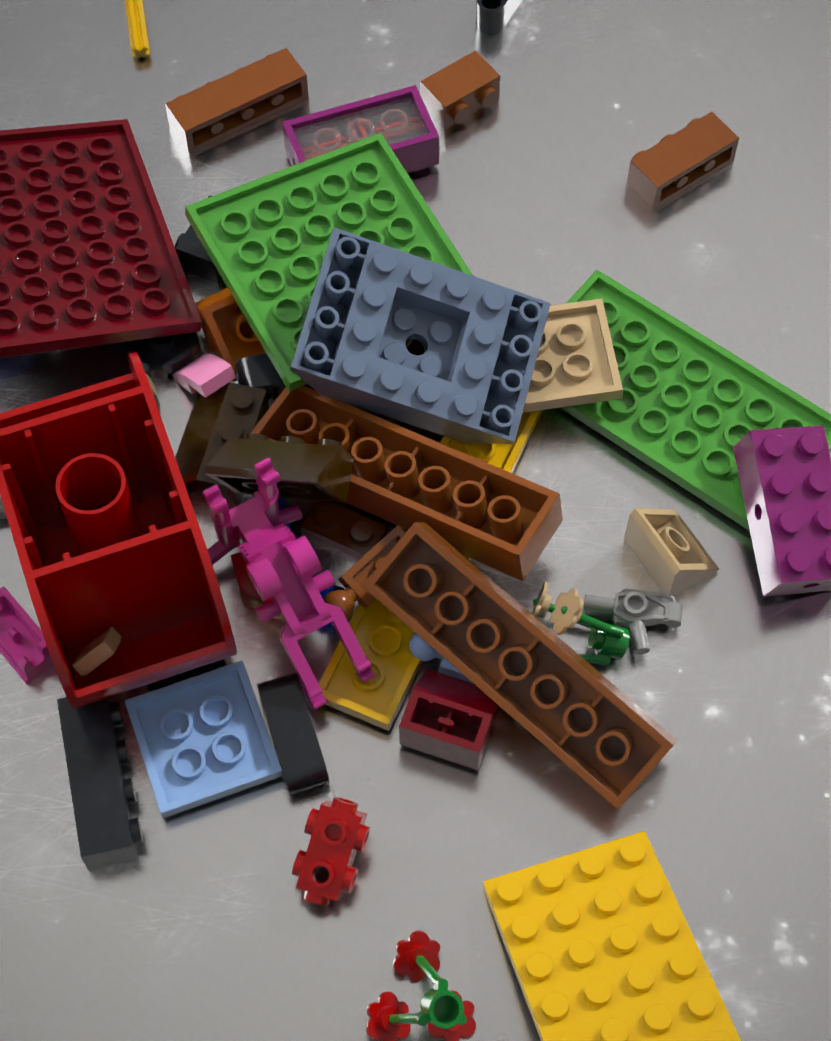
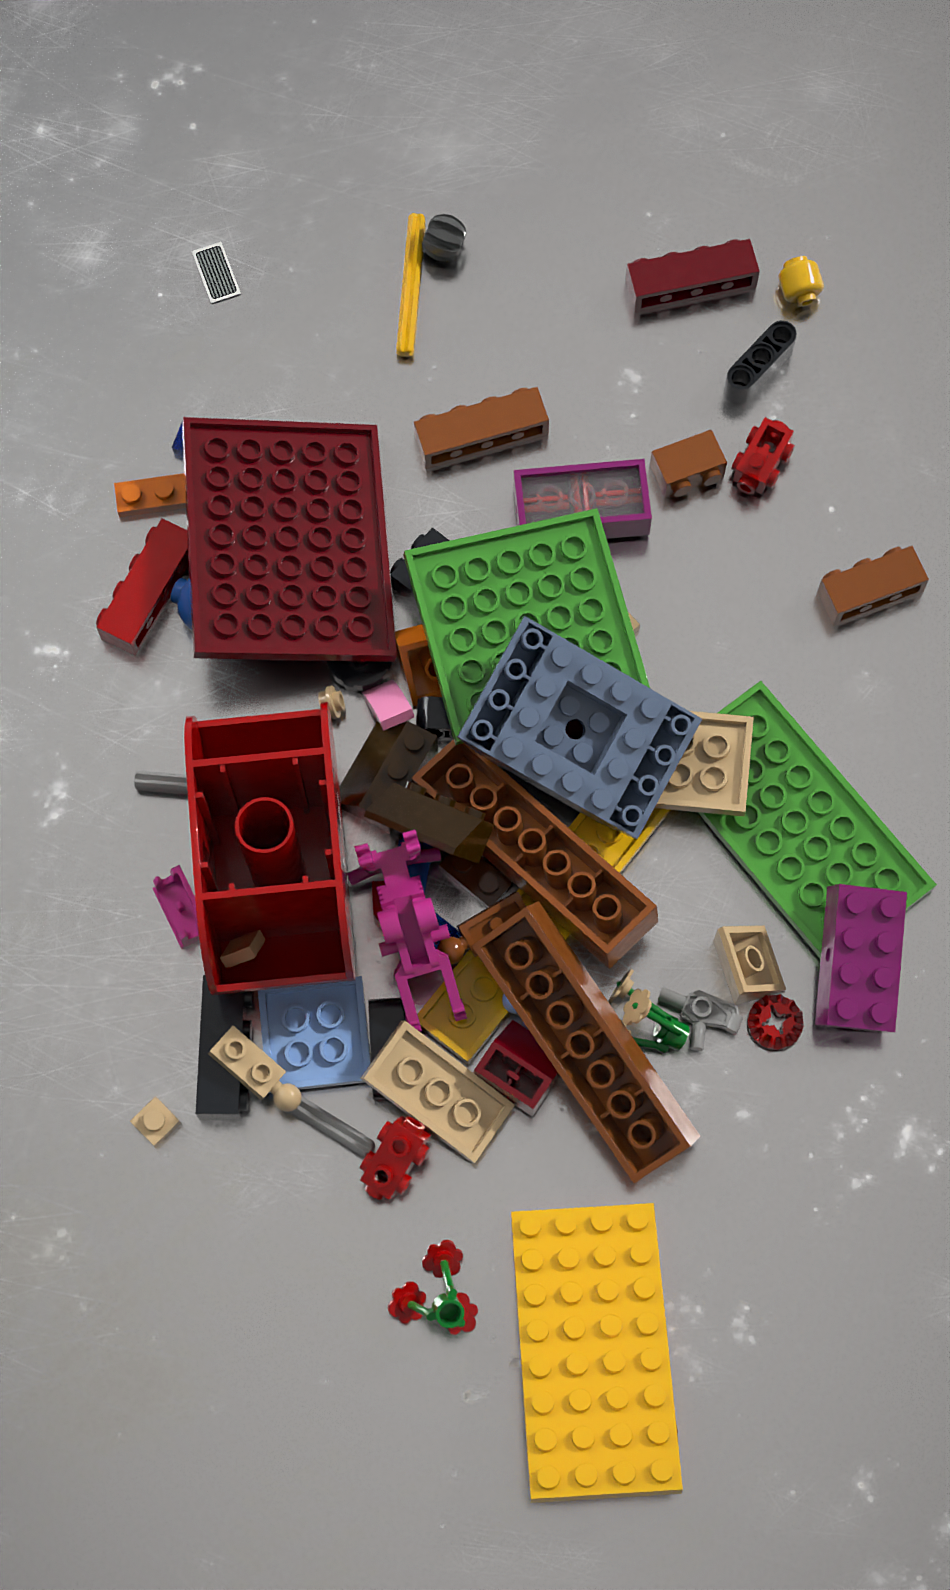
camera: 15 degrees right, 10 degrees up
none -> tan plate [130,1096,181,1148]
none -> tan plate [208,1025,302,1112]
none -> light grey axle [291,1096,375,1158]
none -> tan plate [360,1020,515,1163]
none -> red brick [731,417,795,494]
none -> red gear [748,994,804,1050]

